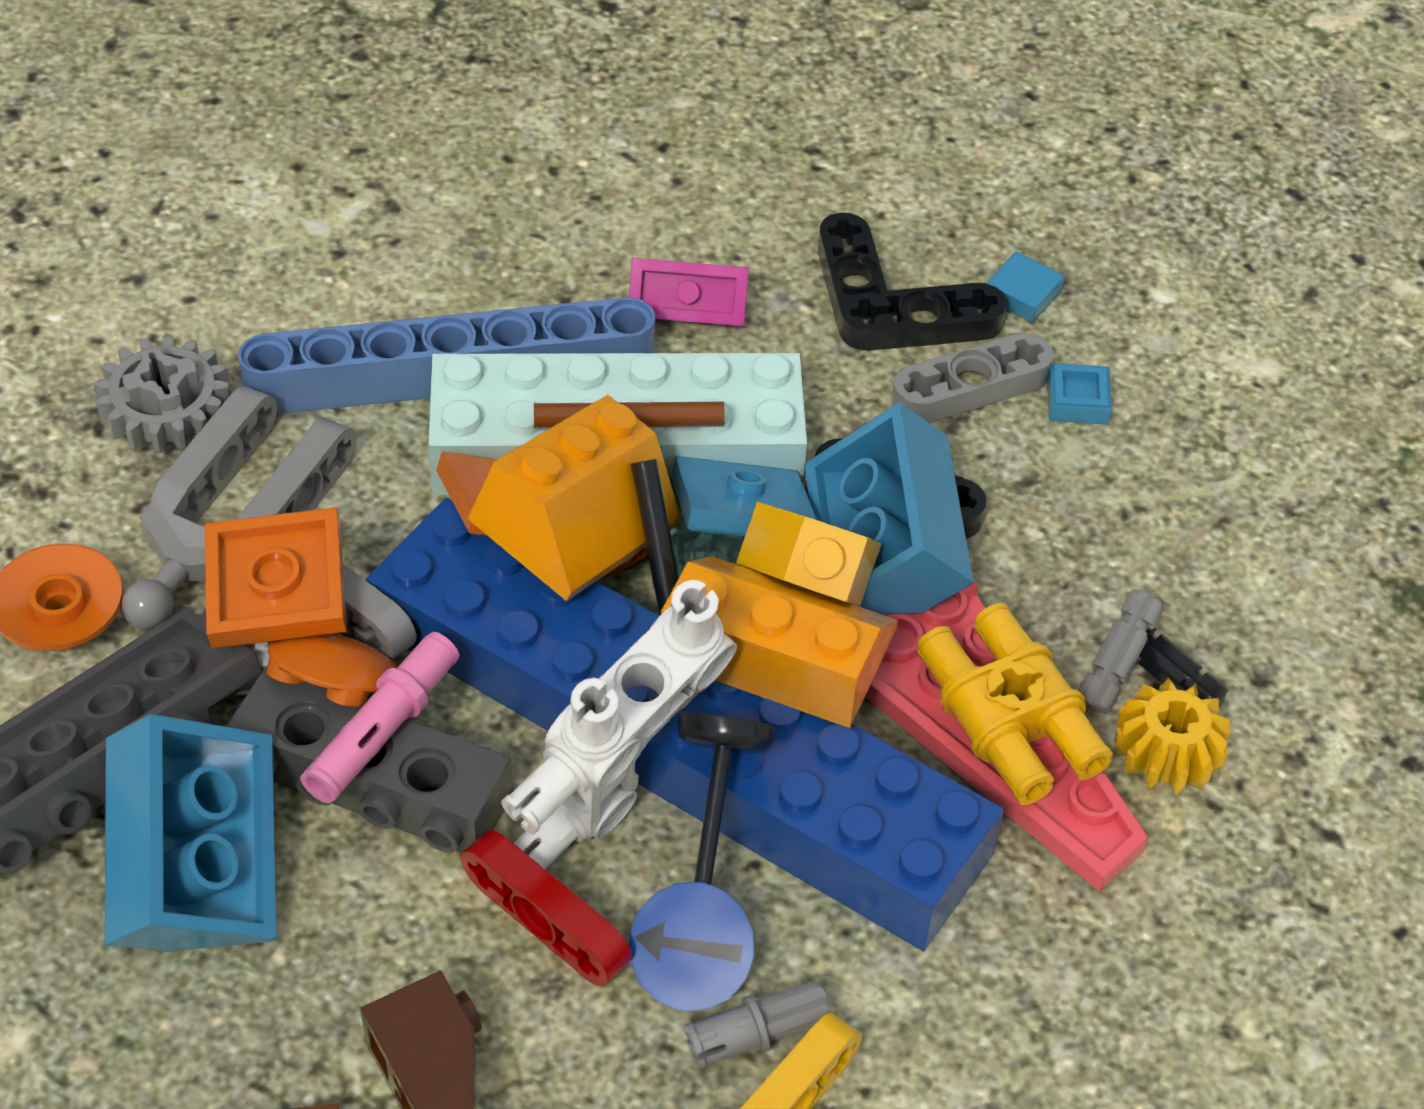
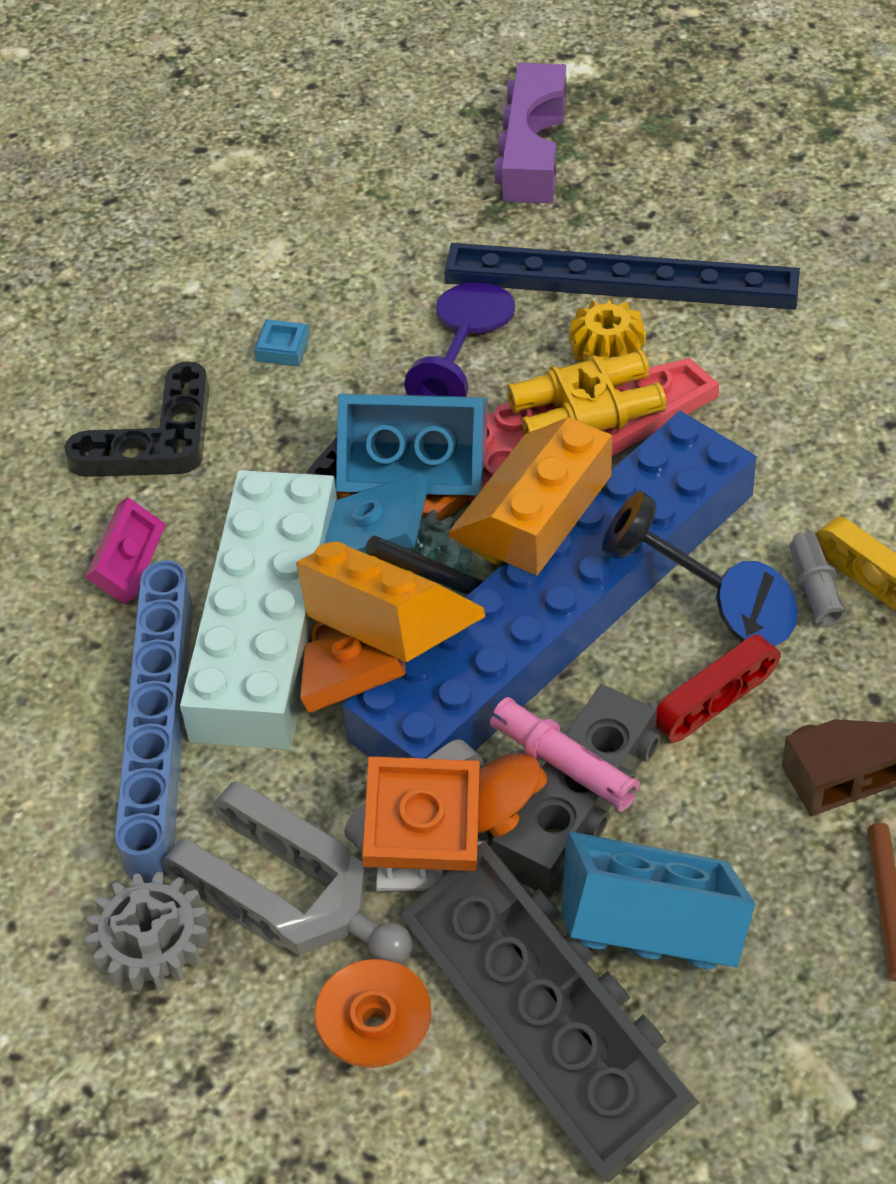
camera: 75 degrees left, 0 degrees up
white pin [501,579,737,870] -> none
dark orange bar [534,401,724,428] -> none
yellow slope [736,502,881,606] -> none
light grey beam [891,333,1054,423] -> none
dark azure tile [986,251,1065,323] -> none
light grey axle [1078,589,1162,714] -> none
black axle [1138,627,1228,707] -> none
none -> dark purple piece [404,282,515,397]
none -> dark blue tile [444,243,800,310]

